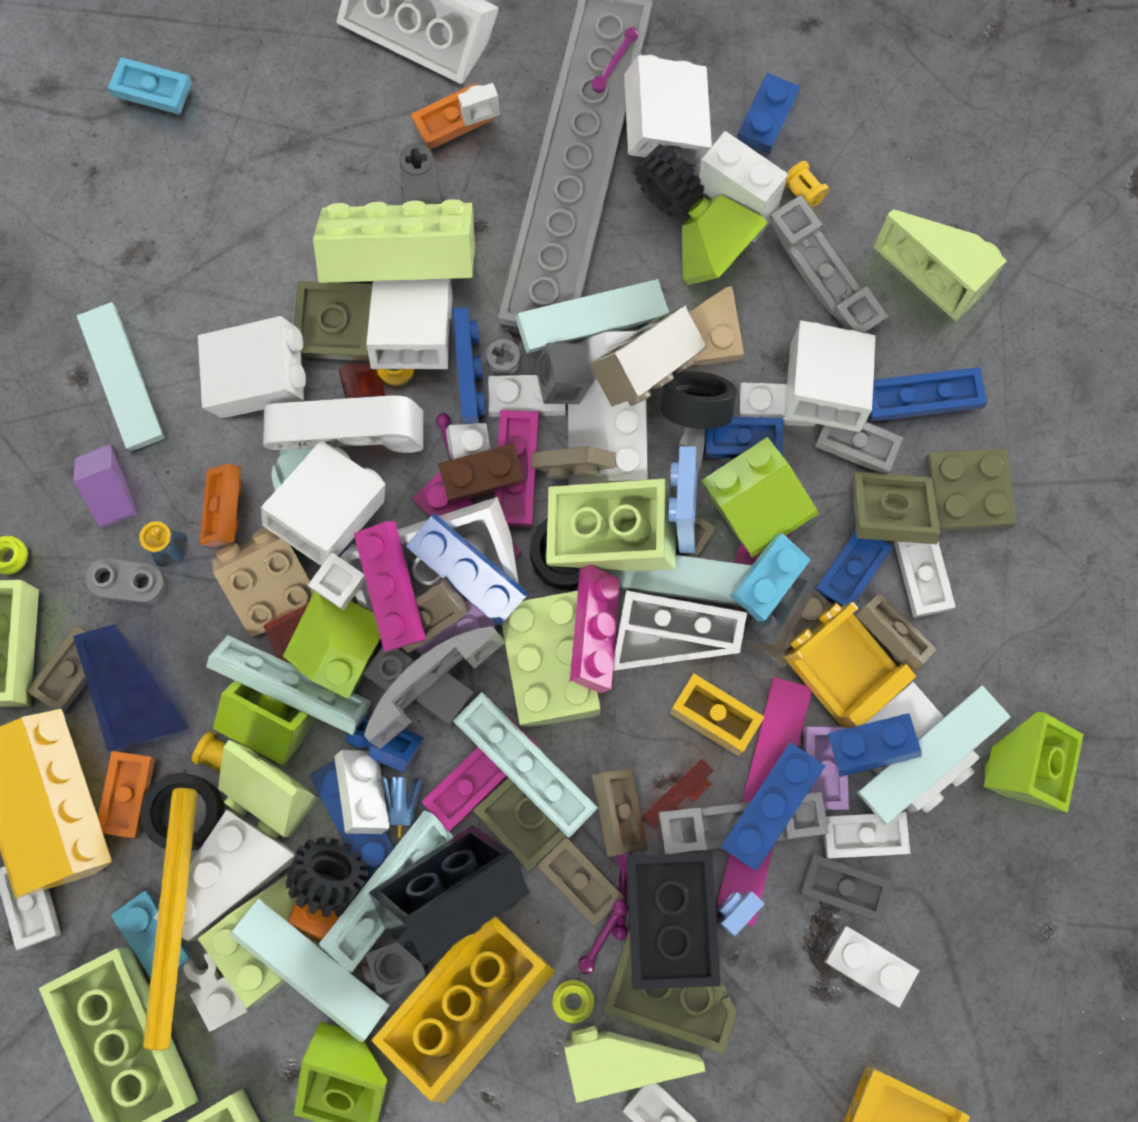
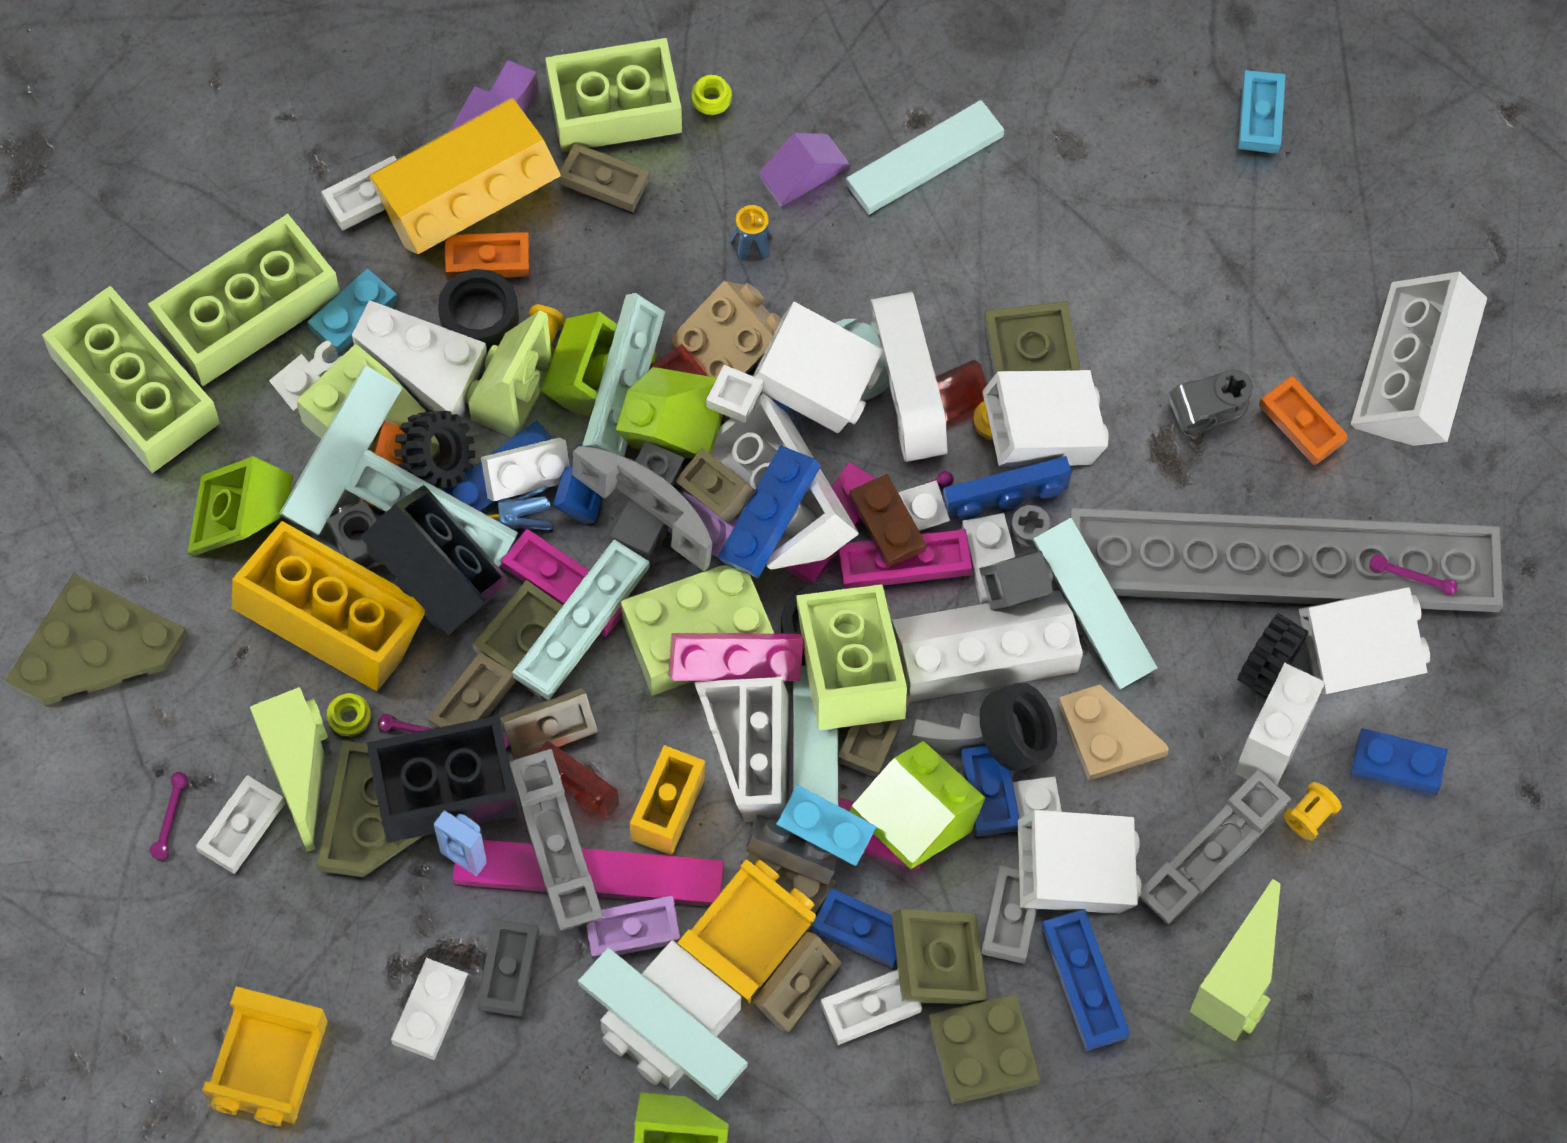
camera: 75 degrees right, 10 degrees down
clear blue wing [73,623,189,752] -> none
light grey plate [85,558,167,605] -> none
yellow axle [143,788,197,1051] -> none
white brick [198,316,306,418] -> none
orange plate [199,463,242,548] -> none
yellowish green brick [313,199,475,283] -> none
dark pink plate [354,521,426,652] -> none
white plate [458,83,500,127] -> none
dark tan plate [531,446,615,480] -> none
brick [589,306,707,407] -> none
light blue wing [669,446,697,553] -> none
lime slope [682,194,768,285] -> none
blue plate [721,742,826,872] -> none
white plate [823,812,910,859] -> none
blue plate [828,713,922,777] -> none

